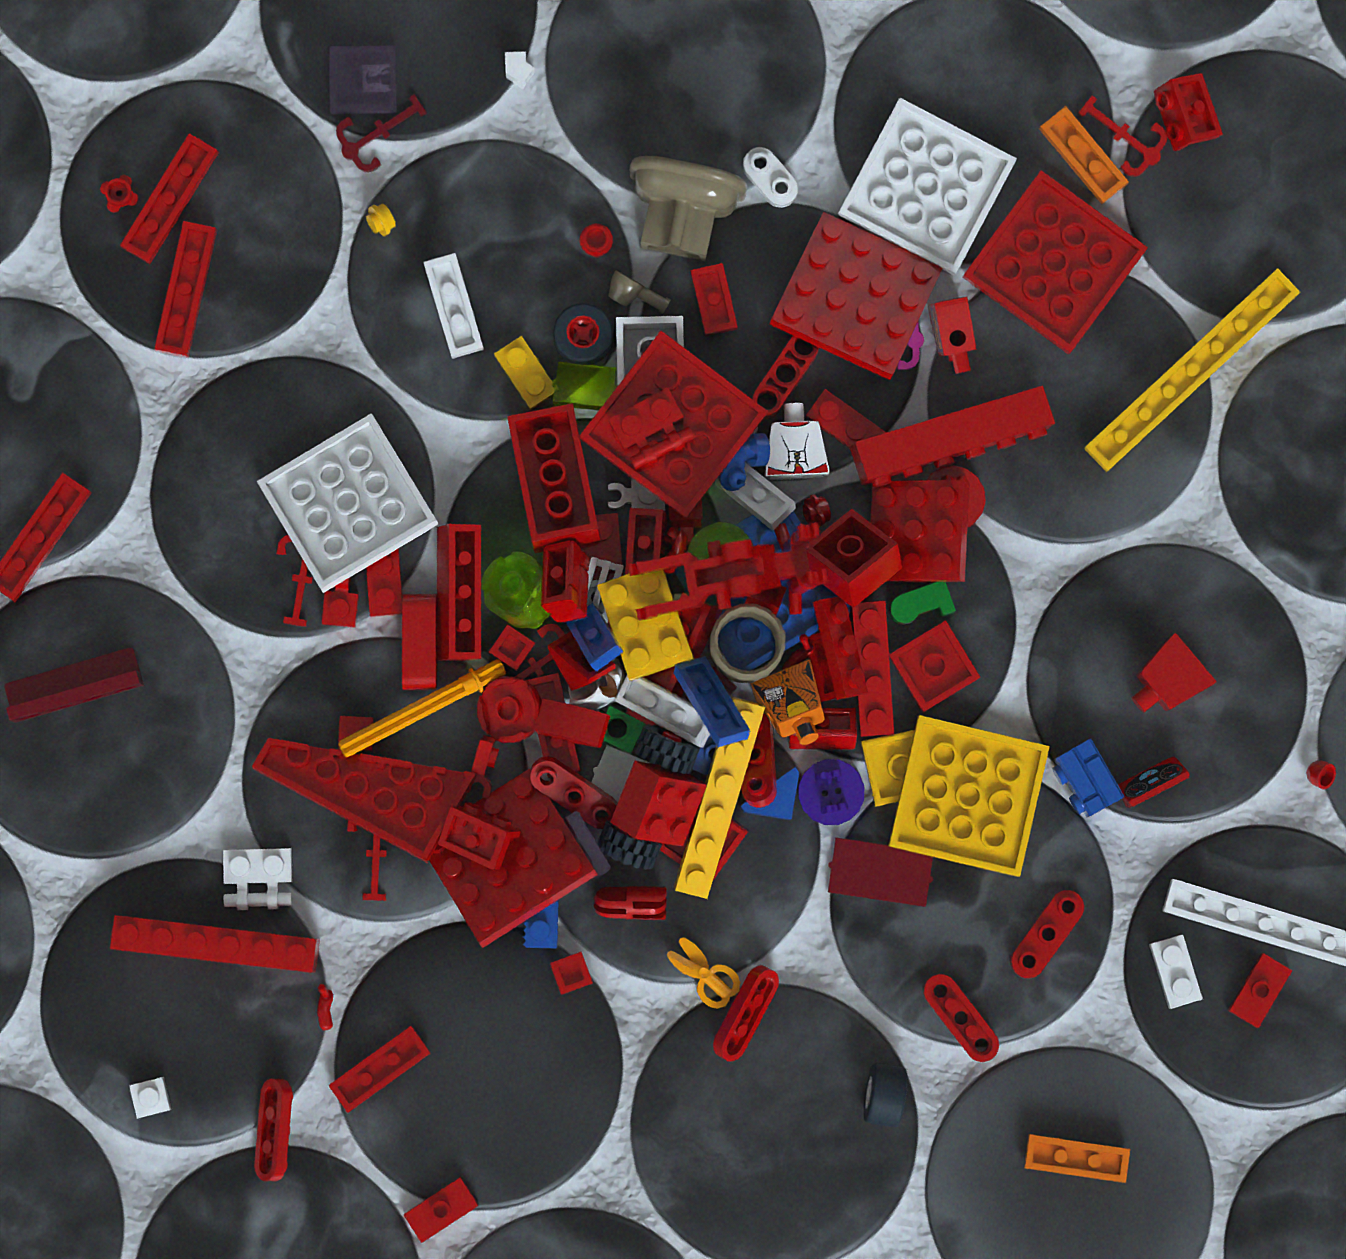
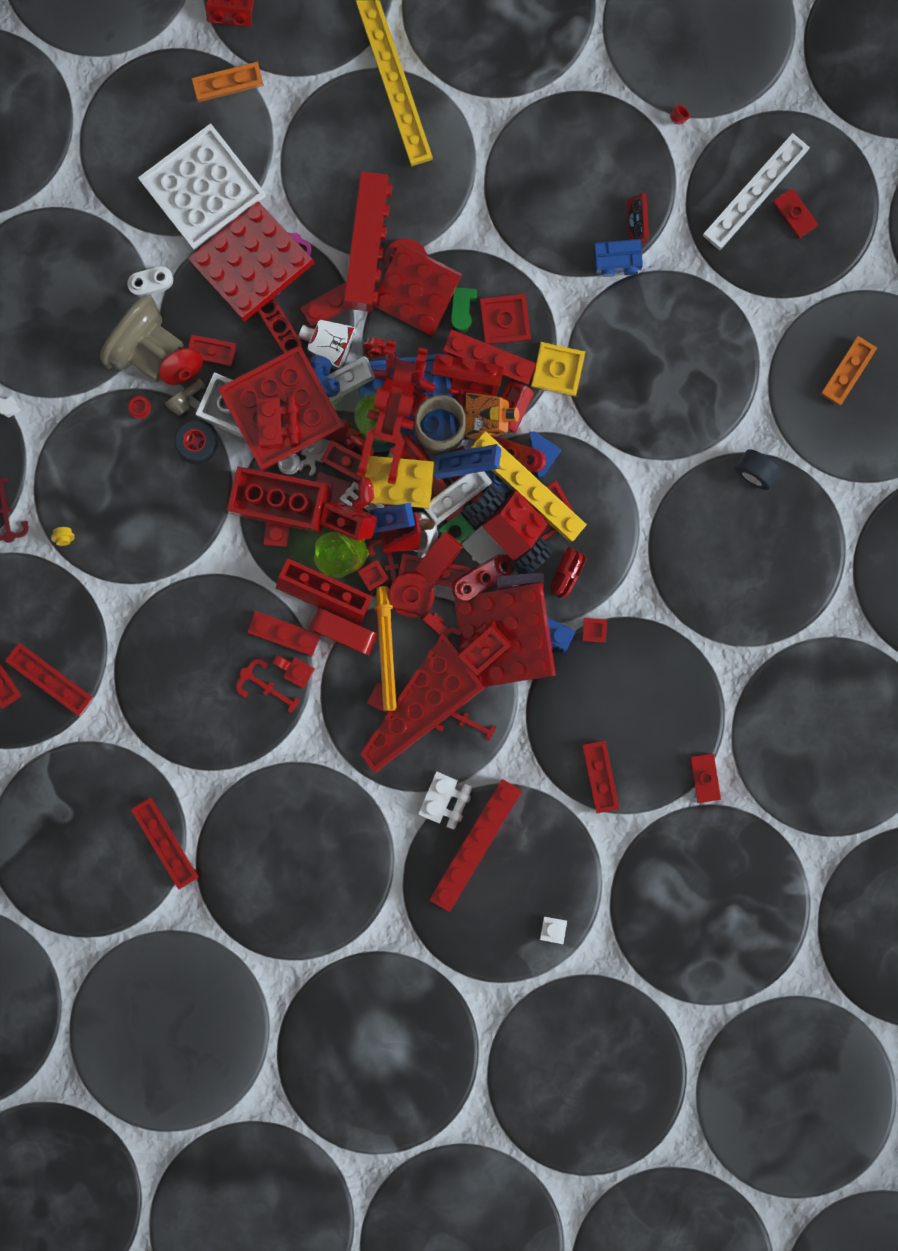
camera: 60 degrees left, 0 degrees up
dark red panel [4,648,144,723] -> none
red plate [254,1079,293,1181] -> none
white plate [257,413,438,593] -> none
red piece [317,984,334,1031] -> none
white plate [423,253,484,359] -> none
yellow plate [494,336,558,410] -> none
clear neon green piece [552,362,617,411] -> none
light orange piece [667,937,741,1009] -> none
red plate [713,965,779,1062] -> none
dark purple plate [798,759,865,825] -> none
red brick [806,509,902,608] -> none
dark red piece [828,838,933,907] -> none
yellow plate [888,715,1050,877] -> none
red plate [923,974,999,1062] -> none
red torso [927,297,976,374] -> none
red plate [962,170,1148,355] -> none
red plate [1010,890,1084,978] -> none
red piece [1078,95,1167,176] -> none
red torso [1131,633,1217,713] -> none
white plate [1149,935,1202,1009] -> none
none -> red dish [159,348,203,385]
none -> red plate [264,522,290,548]
none -> white plate [278,454,301,475]
none -> red arm [352,477,374,512]

